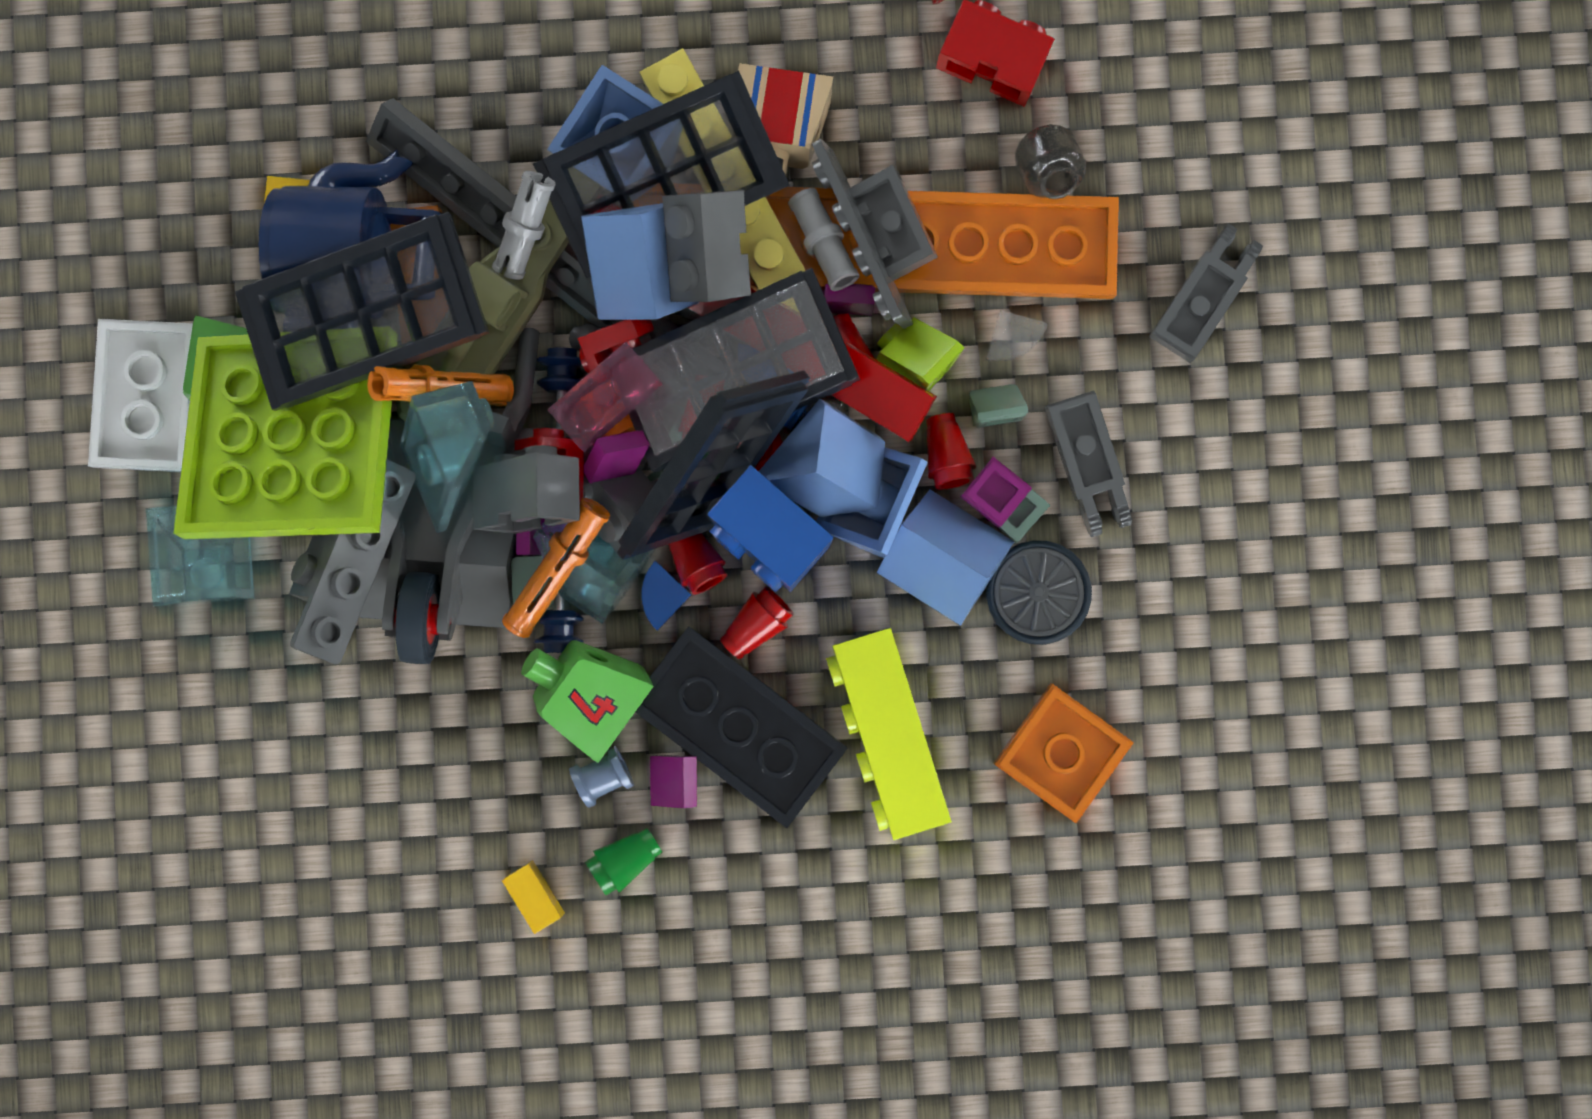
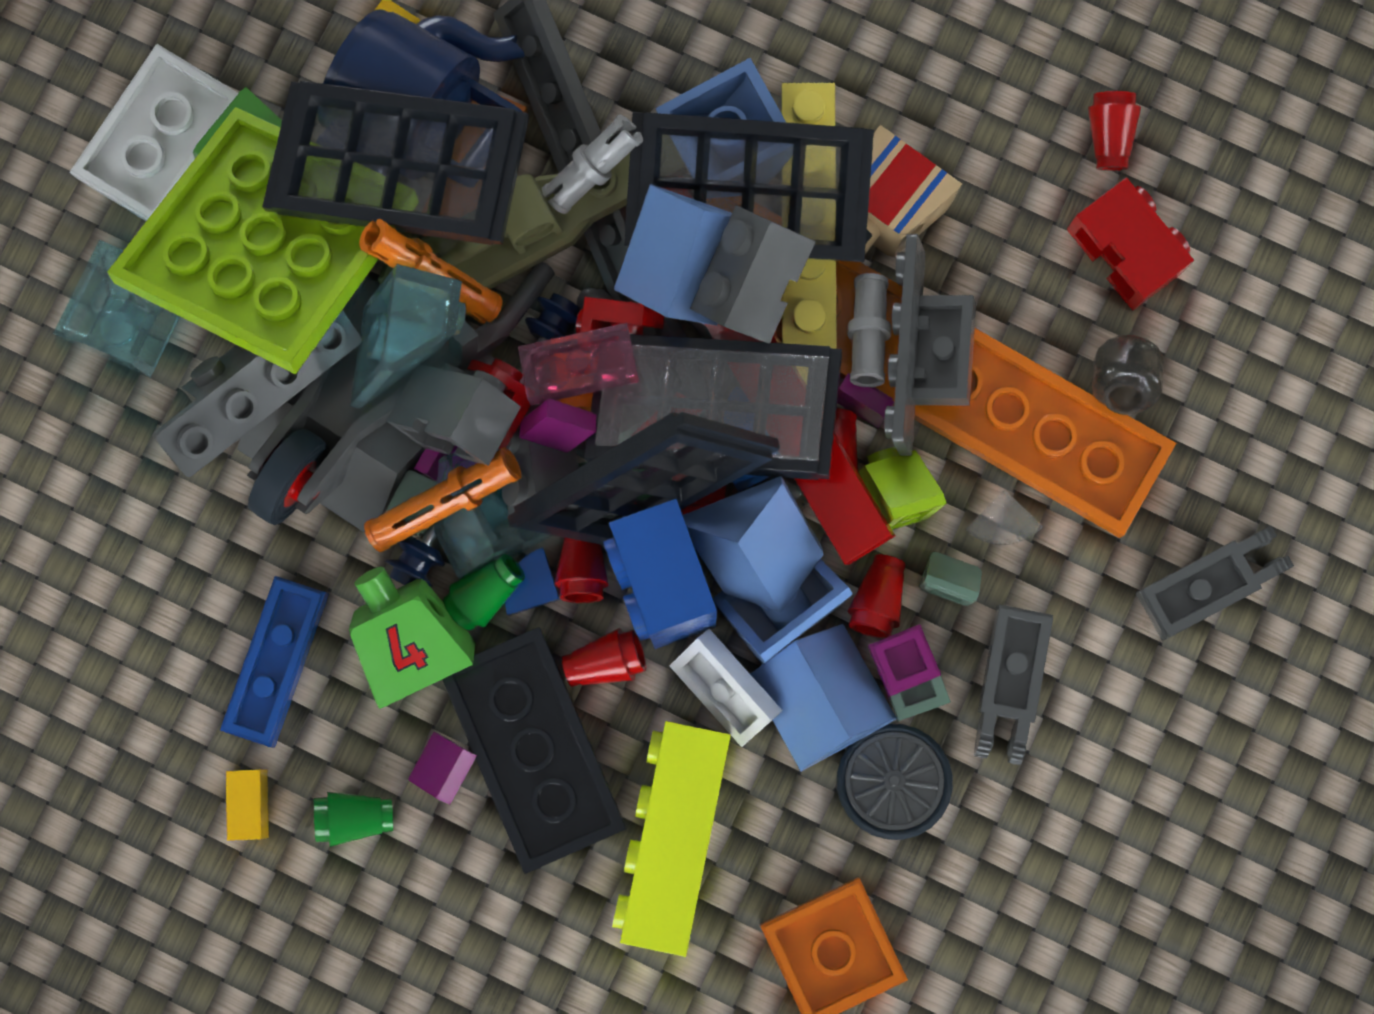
camera: 35 degrees right, 5 degrees down
sand blue bush [569,745,634,808] -> none
none -> blue tile [220,576,329,748]
none -> green cone [443,554,525,631]
none -> white plate [669,629,783,747]

